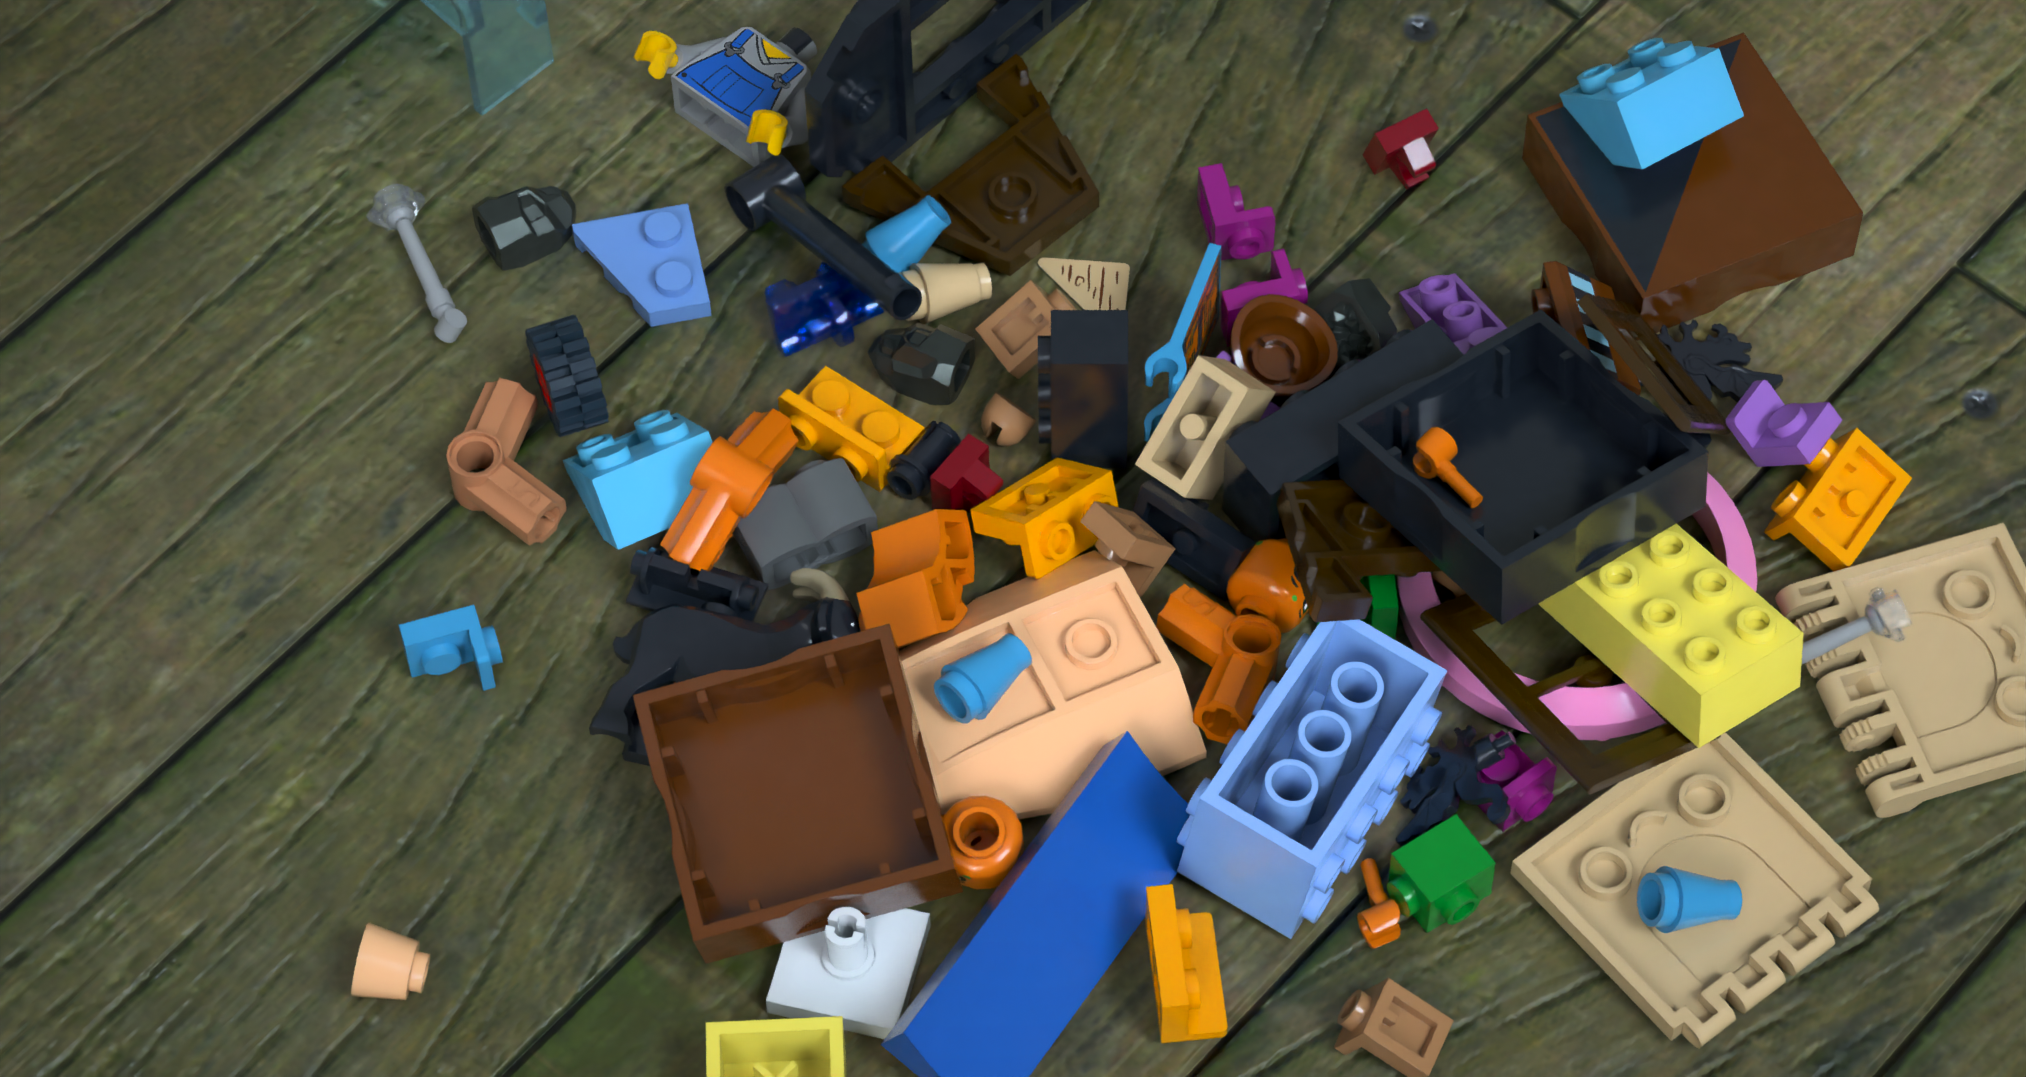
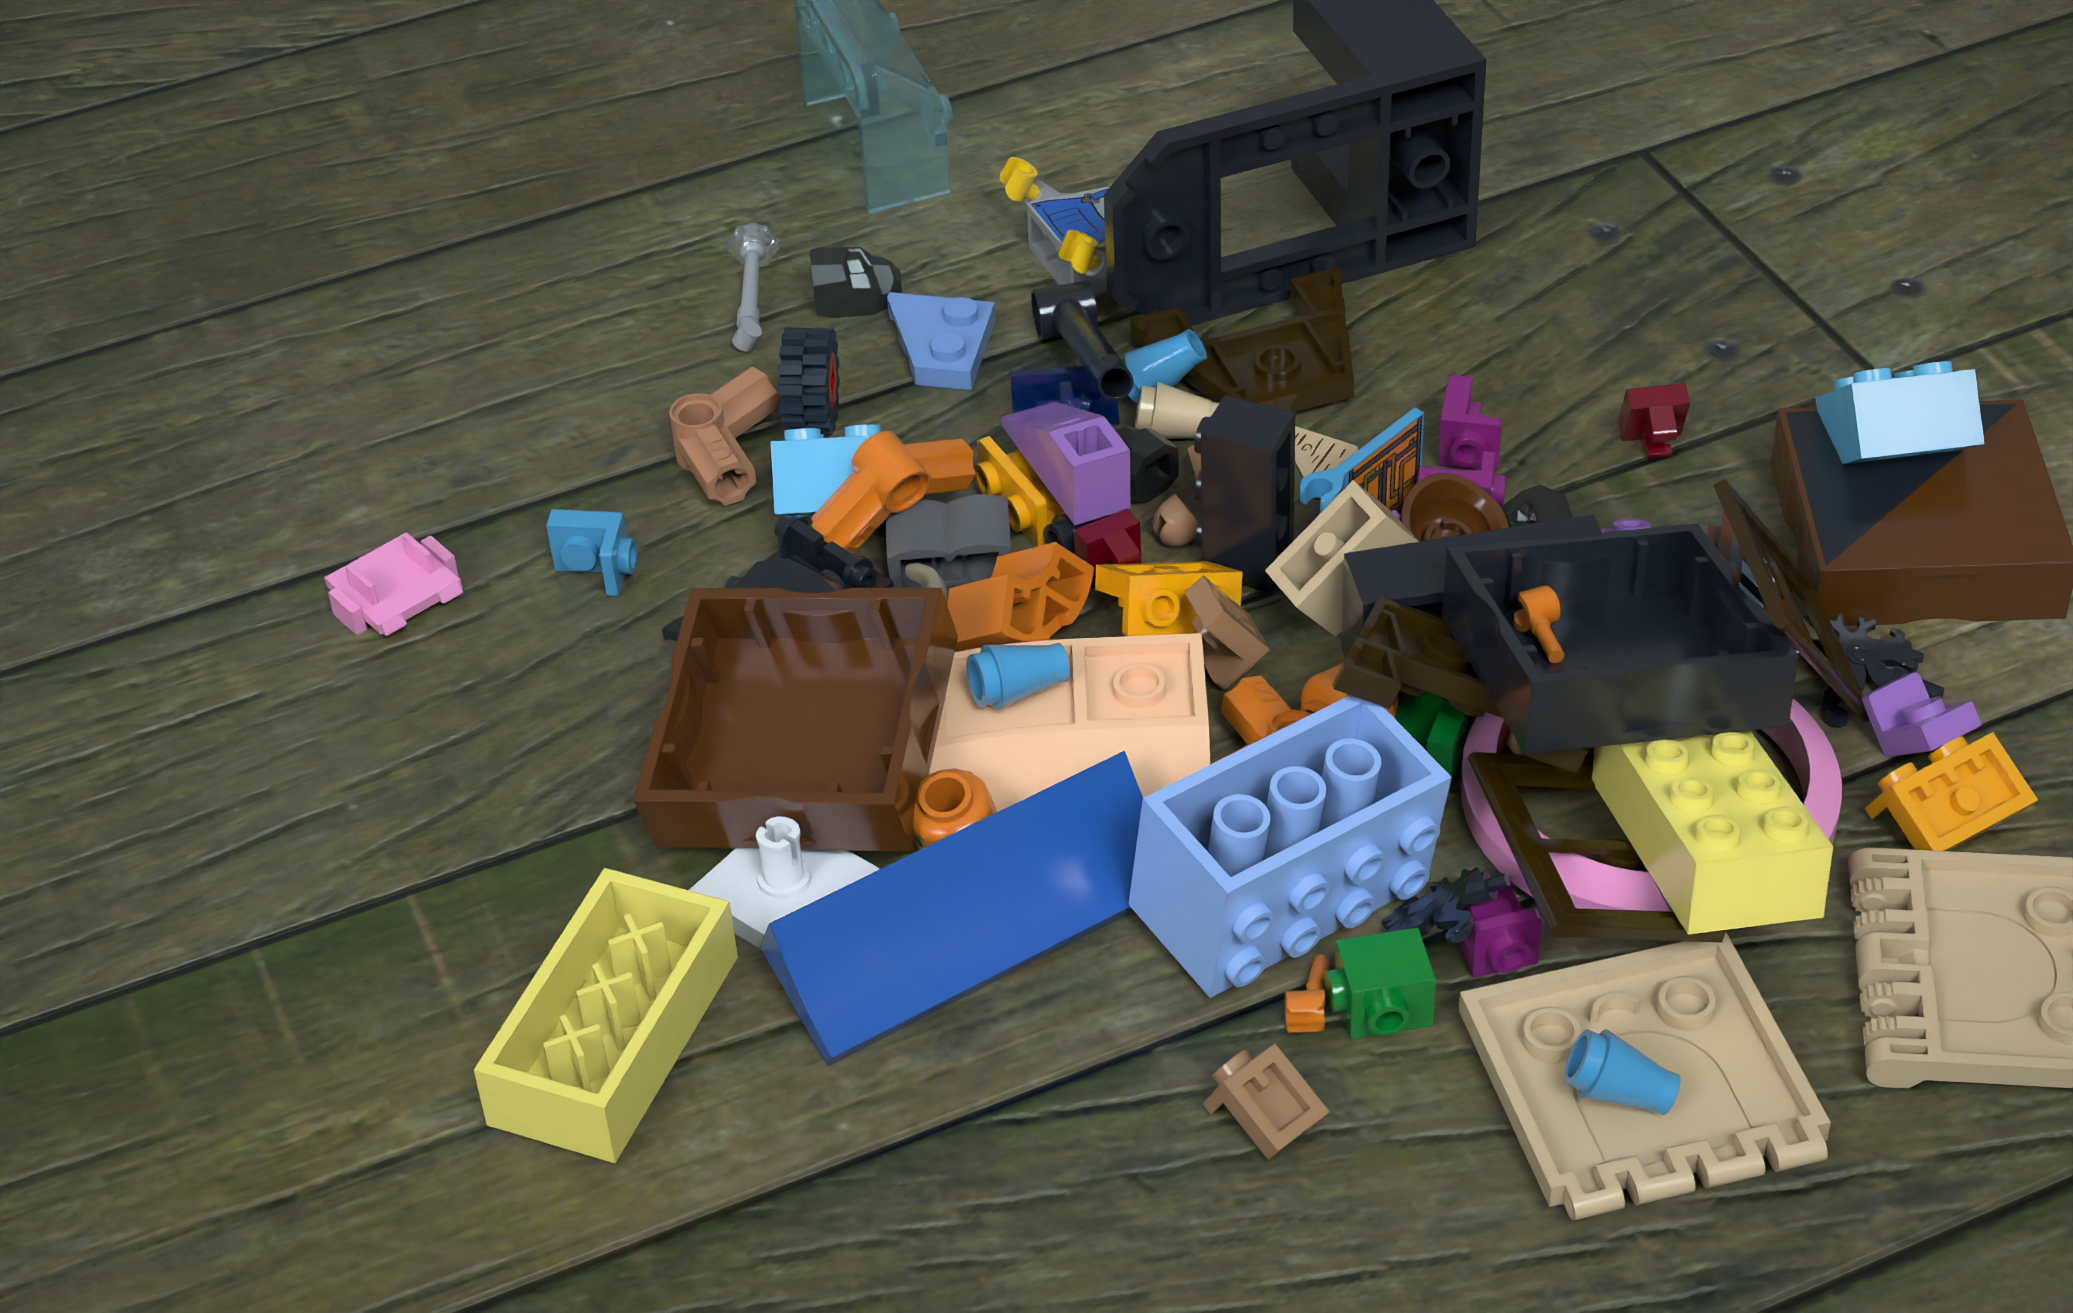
camera: 25 degrees right, 15 degrees down
light nougat hat [351,922,430,1000] -> none
black hinge [1133,477,1256,601] -> none
light orange bracket [1145,884,1228,1043] -> none
piece [1802,587,1912,664] -> none
none -> bright pink piece [324,533,464,636]
none -> medium lavender slope [1000,402,1130,525]

